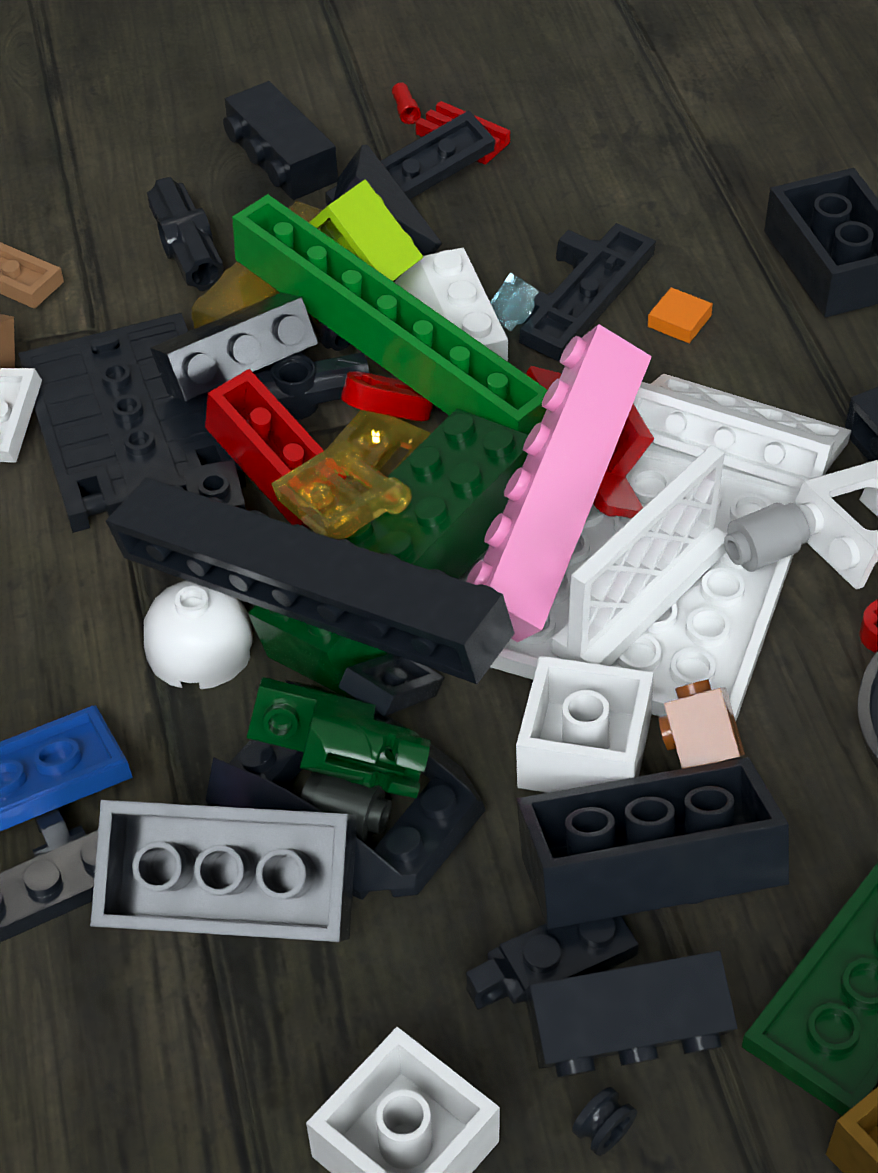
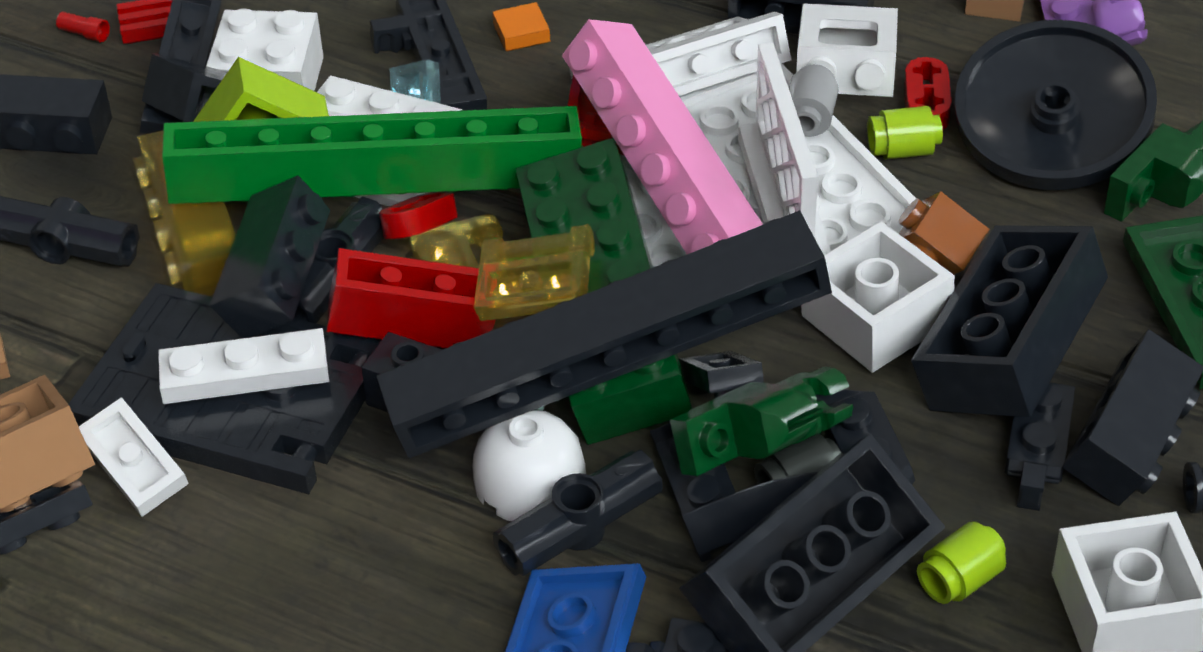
camera: 50 degrees left, 5 degrees down
none -> white plate [159,328,329,404]
none -> white brick [206,9,323,91]
none -> black piece [493,449,662,576]
none -> lime brick [867,106,943,160]
none -> lime brick [917,521,1006,604]

